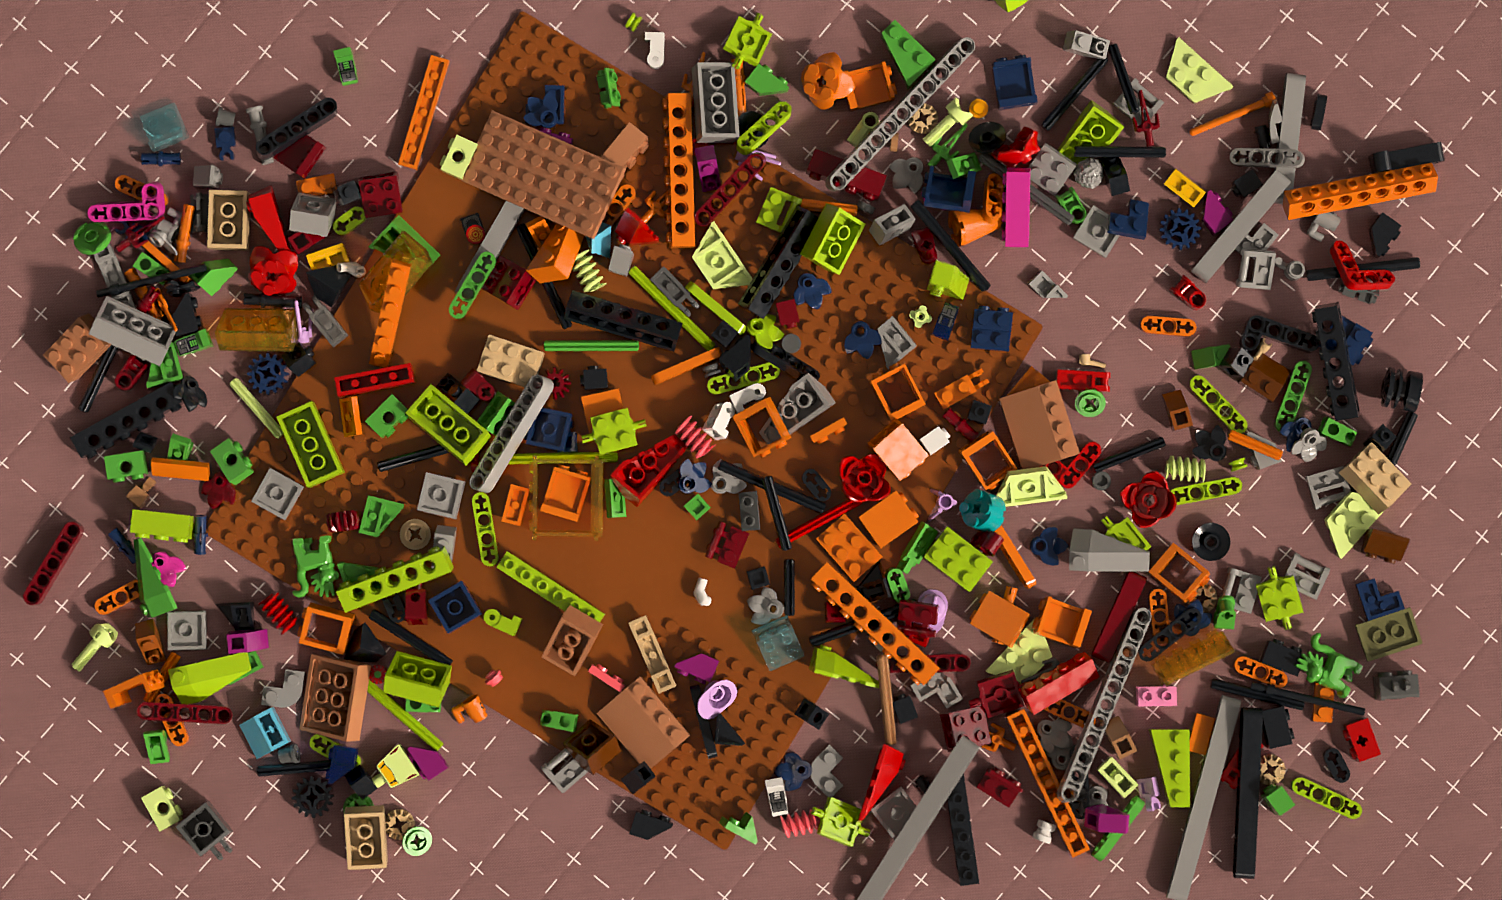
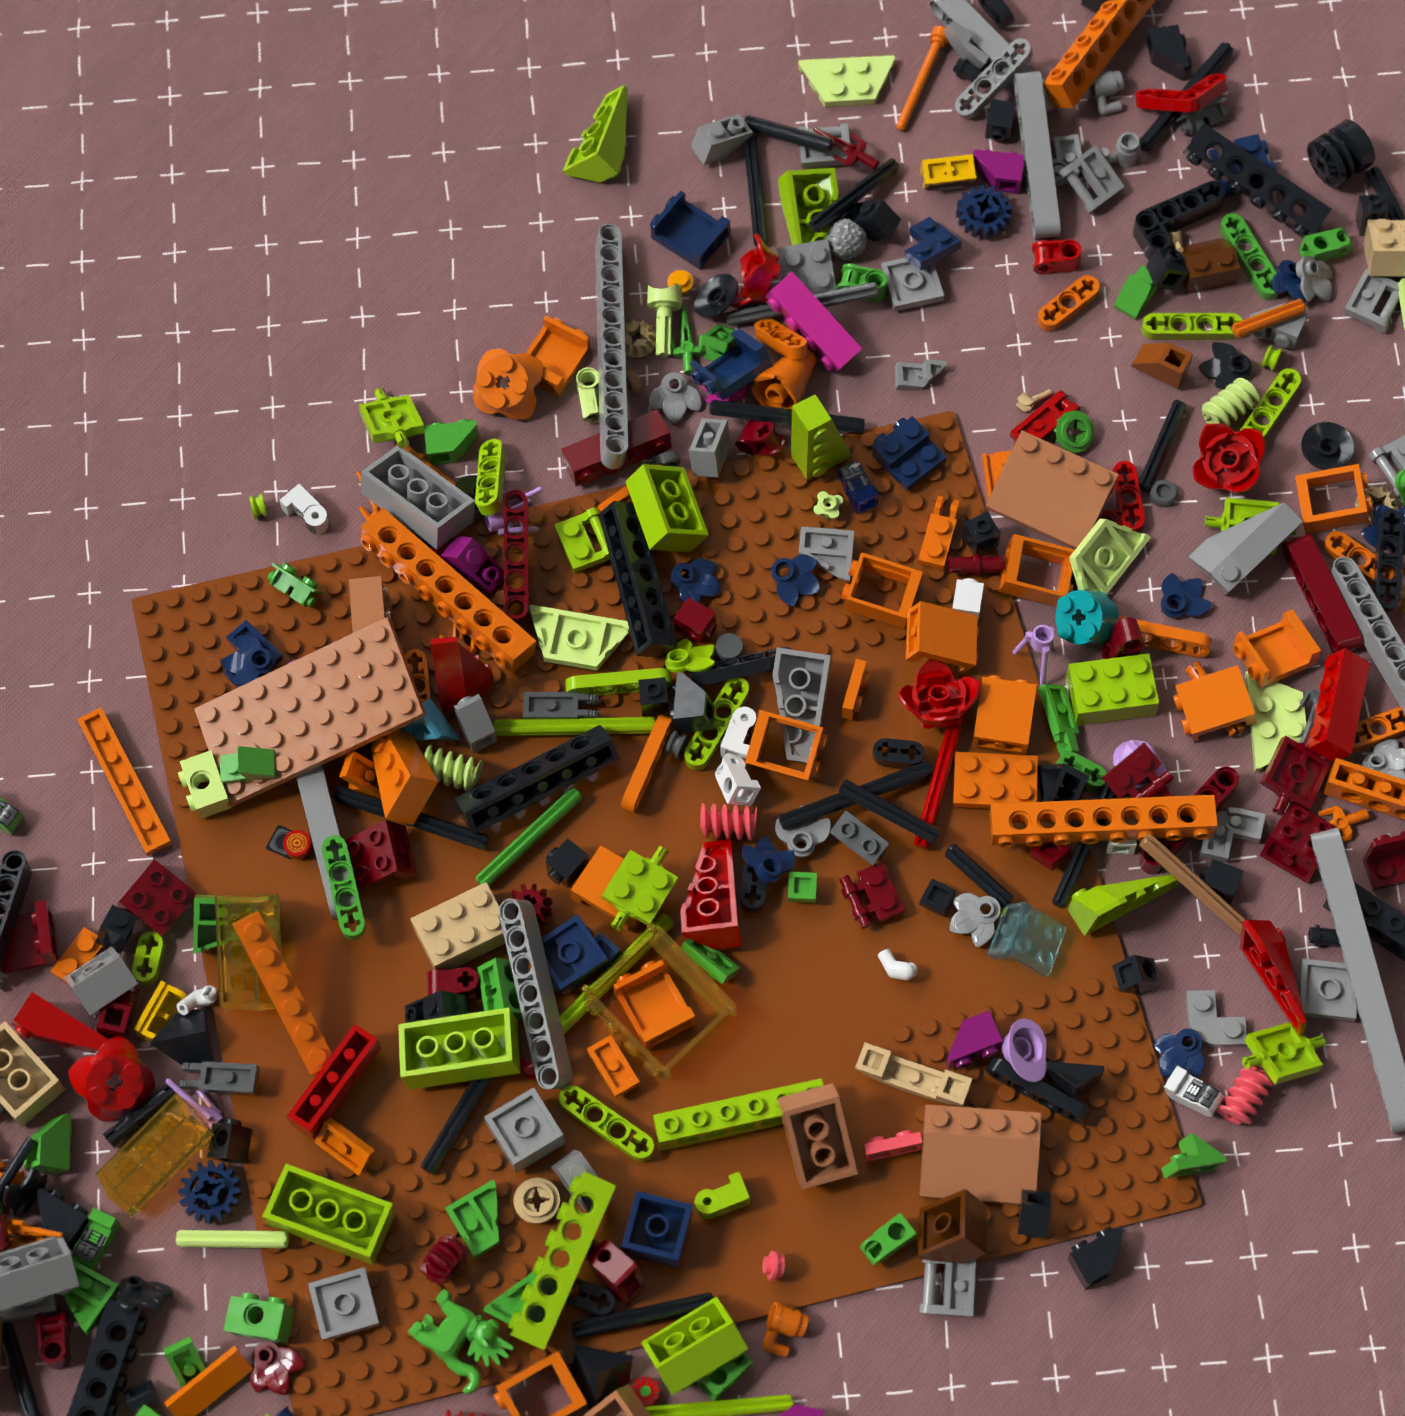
camera: 45 degrees left, 20 degrees down
bright green brick [365,394,408,438] -> none
bright green wedge [881,20,936,89] -> none
none -> bright green slope [220,746,276,785]

